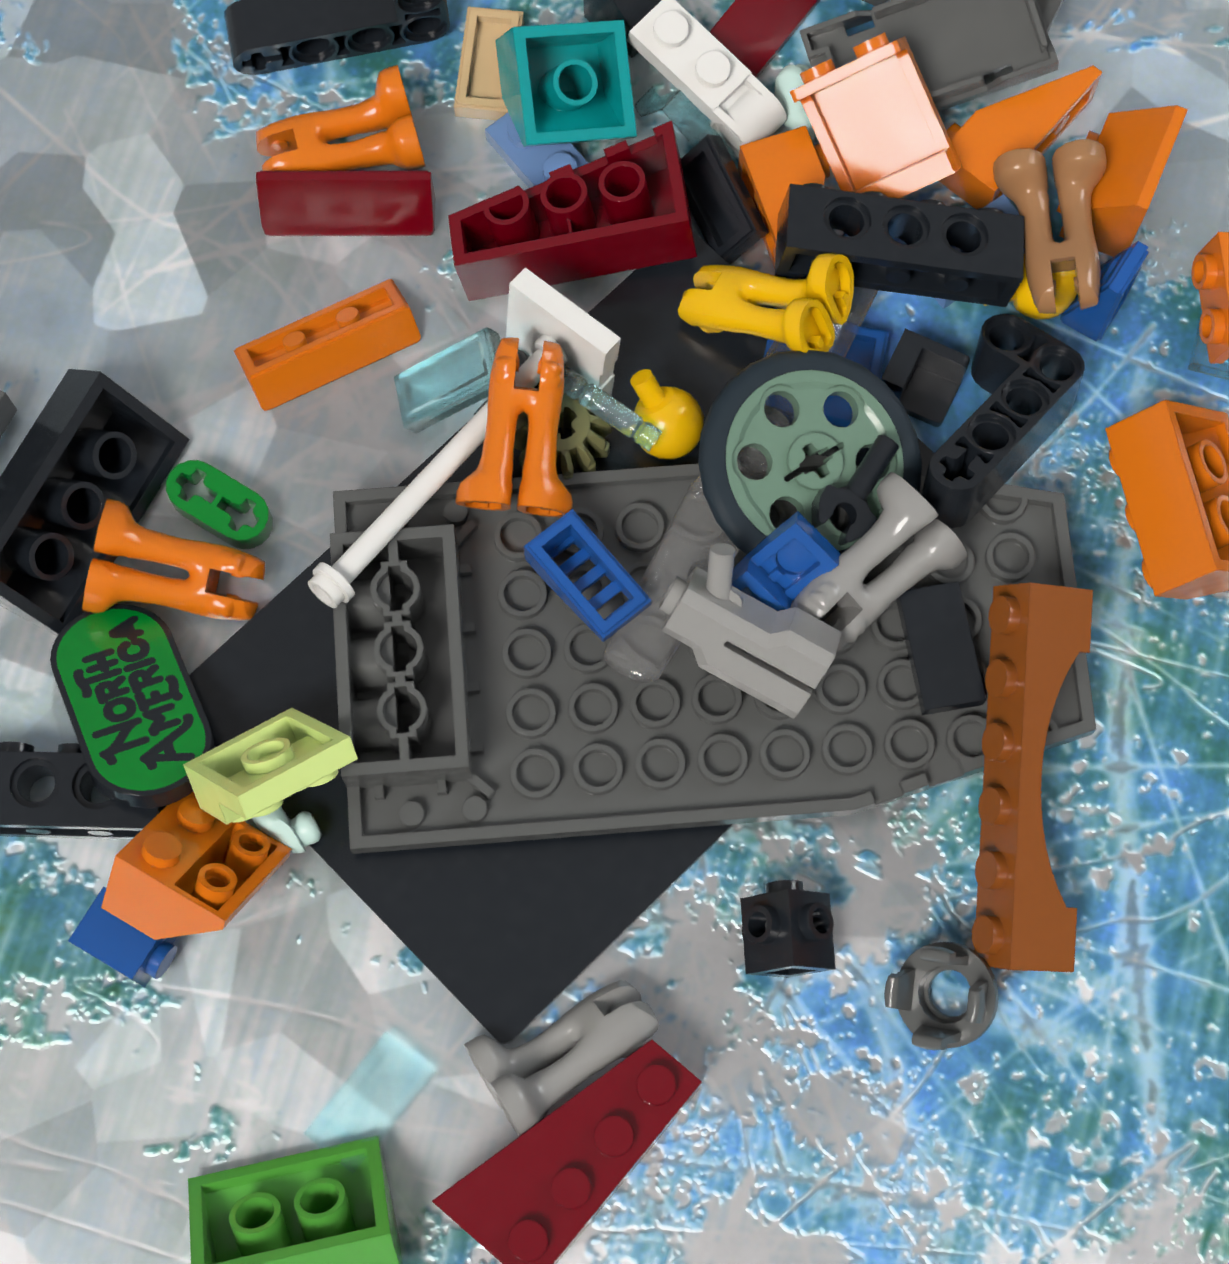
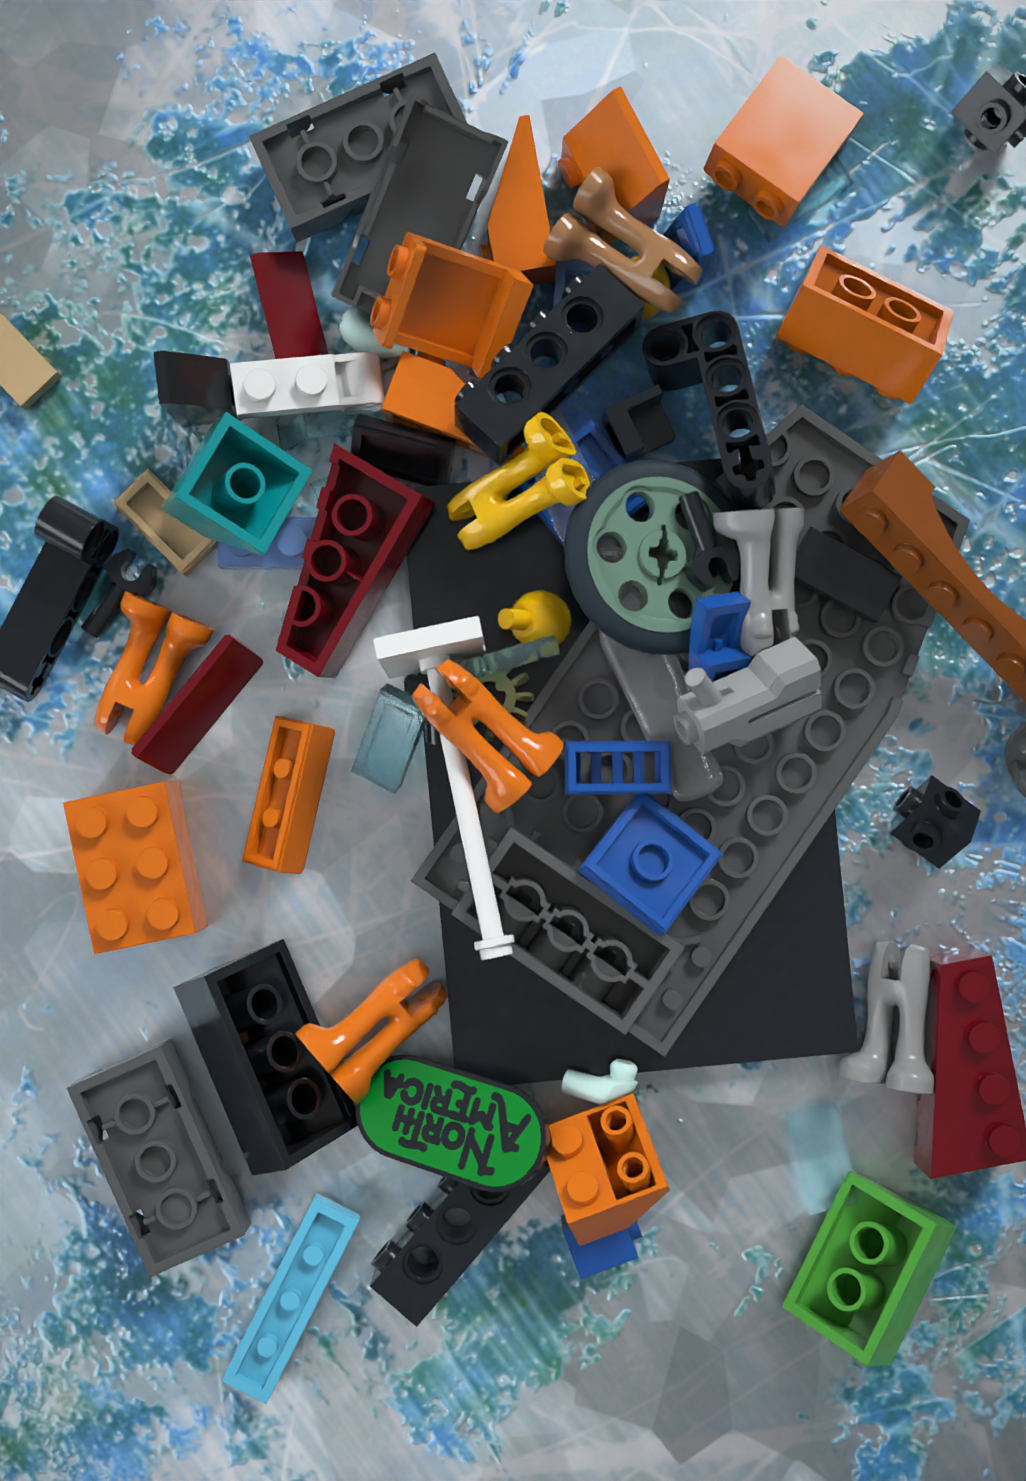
camera: 55 degrees left, 15 degrees up
green beam [166,460,273,549] -> none
yellowish green plate [183,708,358,825] -> none
none -> orange brick [63,781,208,955]
none -> black bar [81,549,157,639]
none -> blue tile [577,794,723,937]

